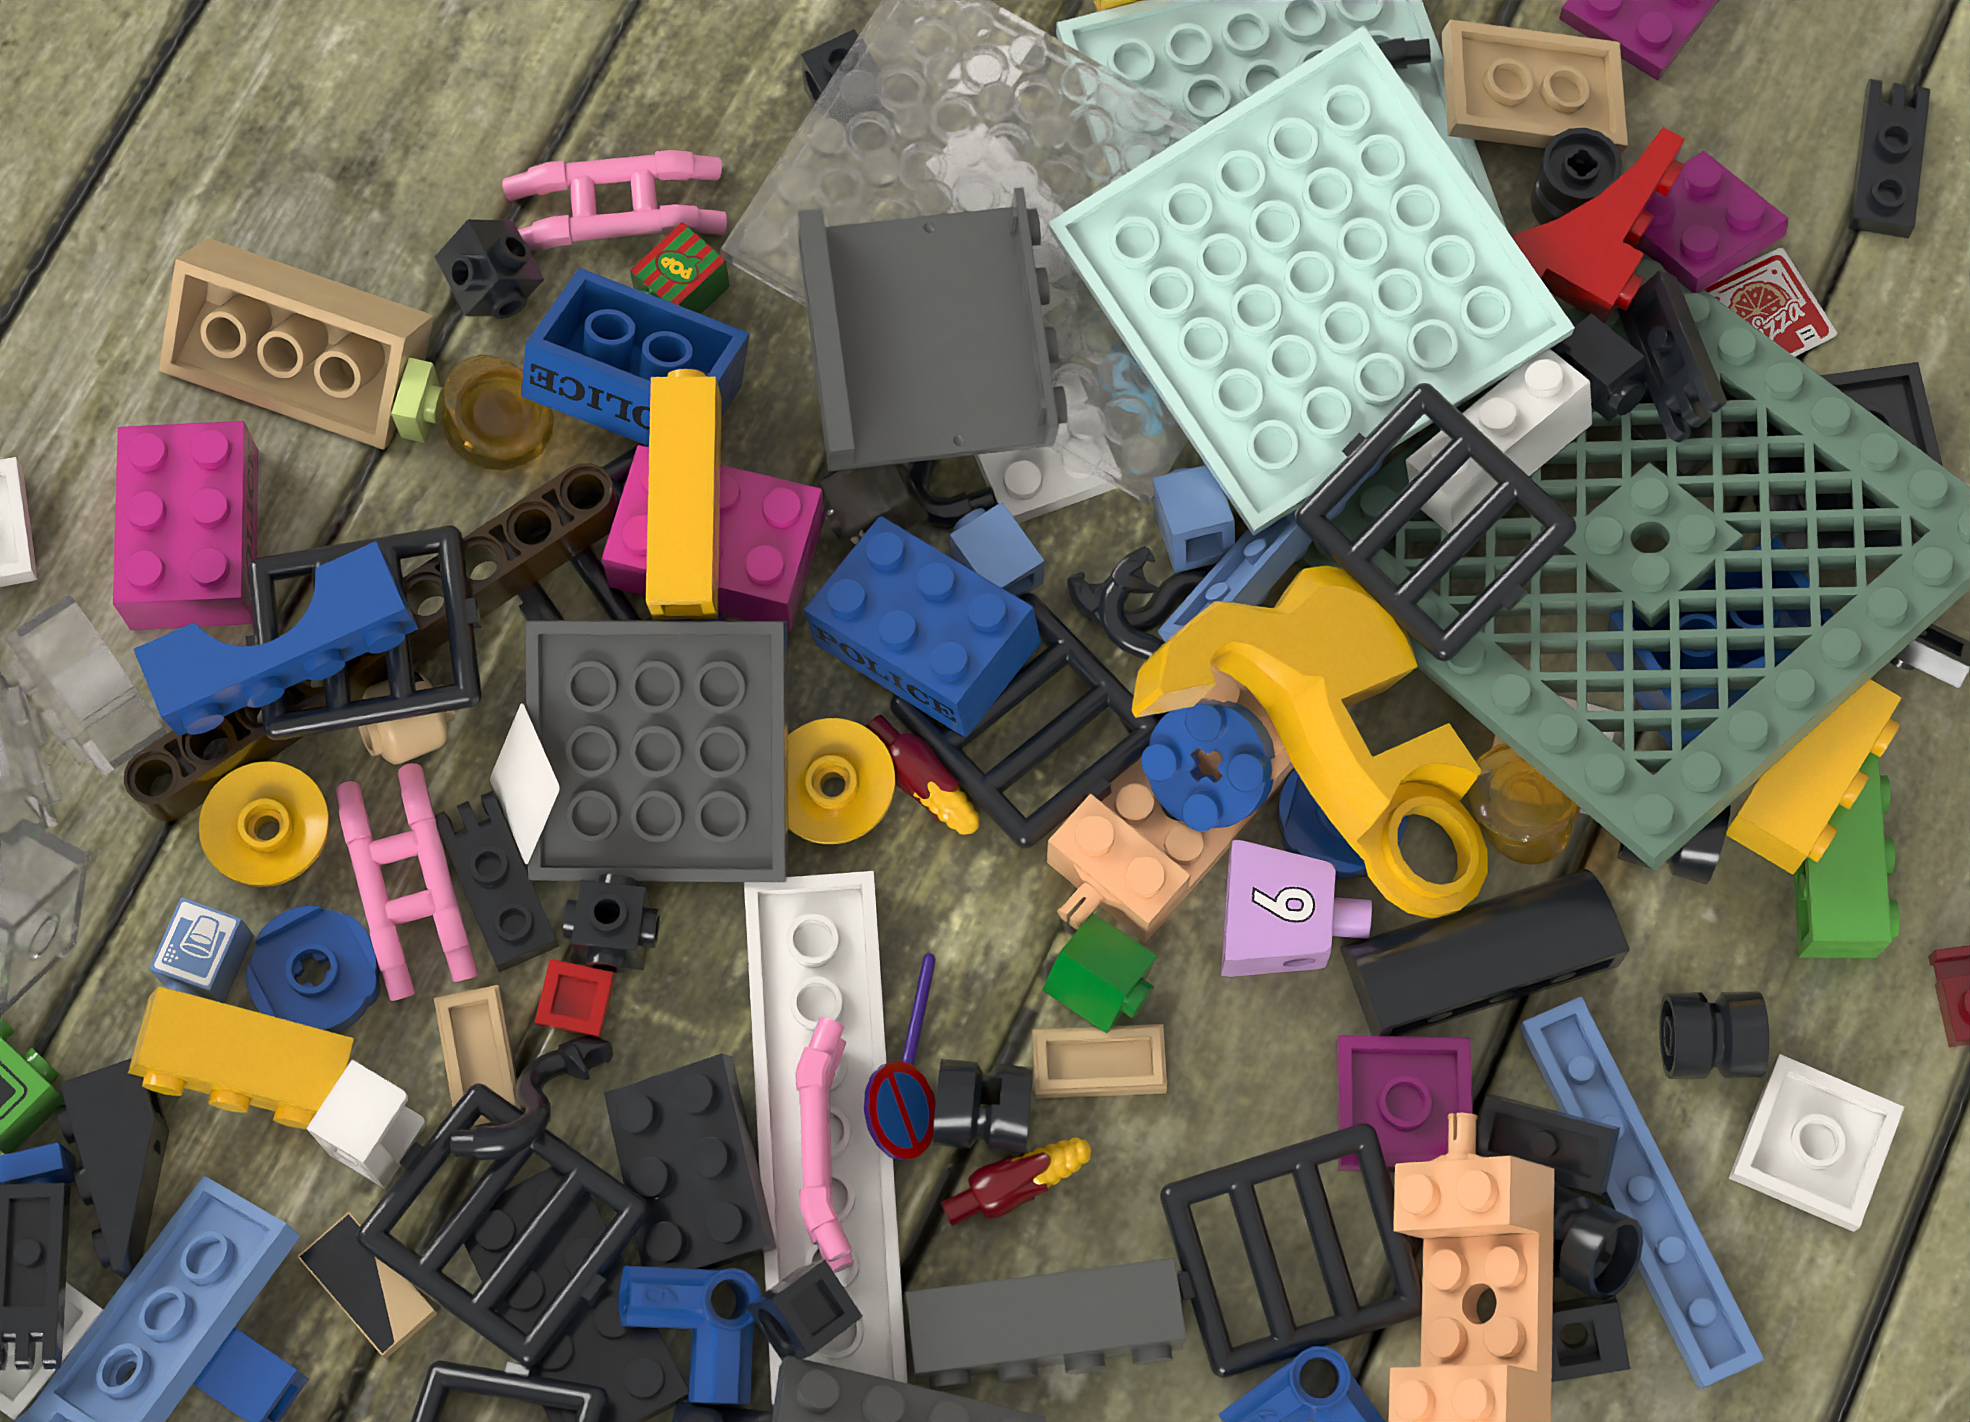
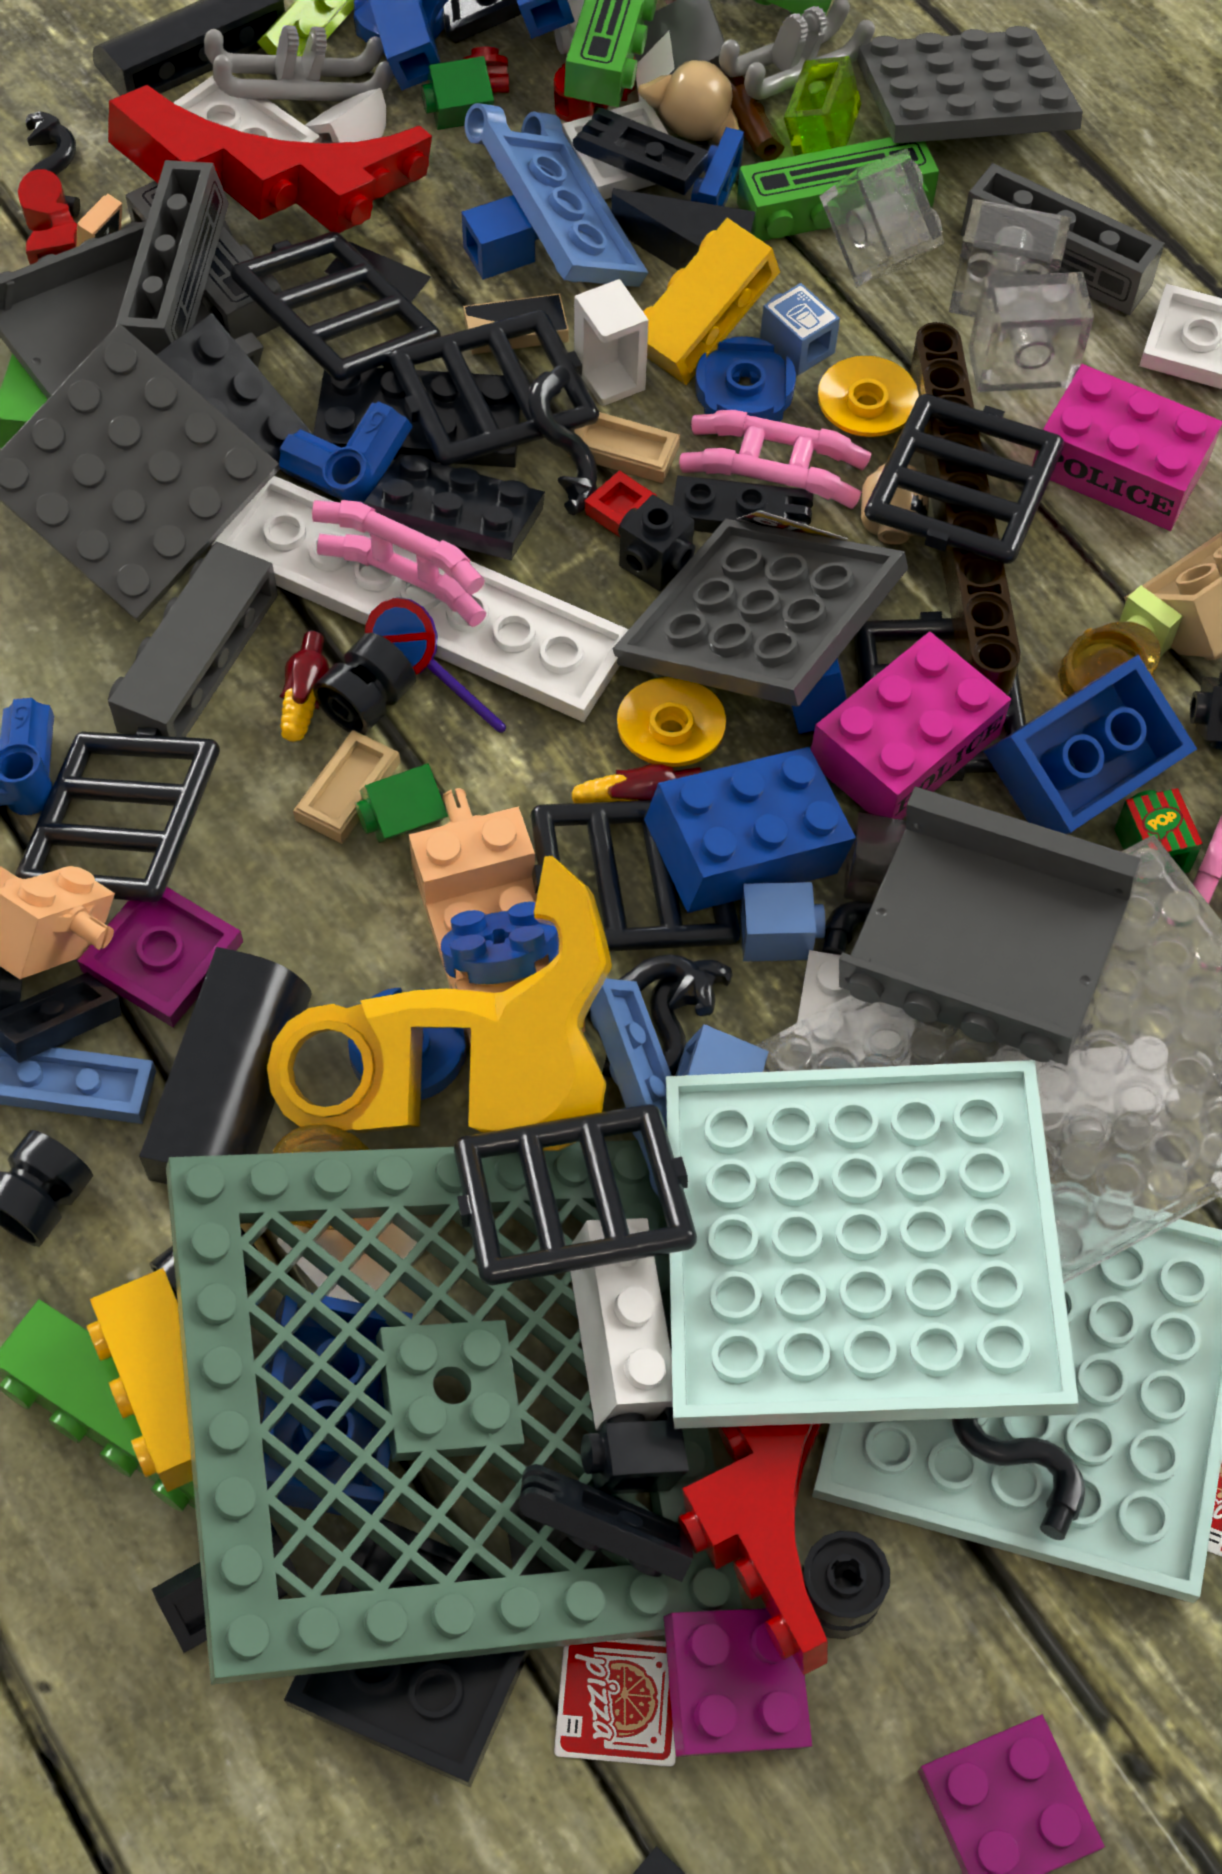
camera: 120 degrees right, 10 degrees down
blue arch [133,541,419,736] -> none
yellow brick [646,369,722,620] -> none
black brick [746,1259,863,1362] -> none
lavender torso [1221,840,1372,977] -> none
tan plate [1442,19,1628,154] -> none

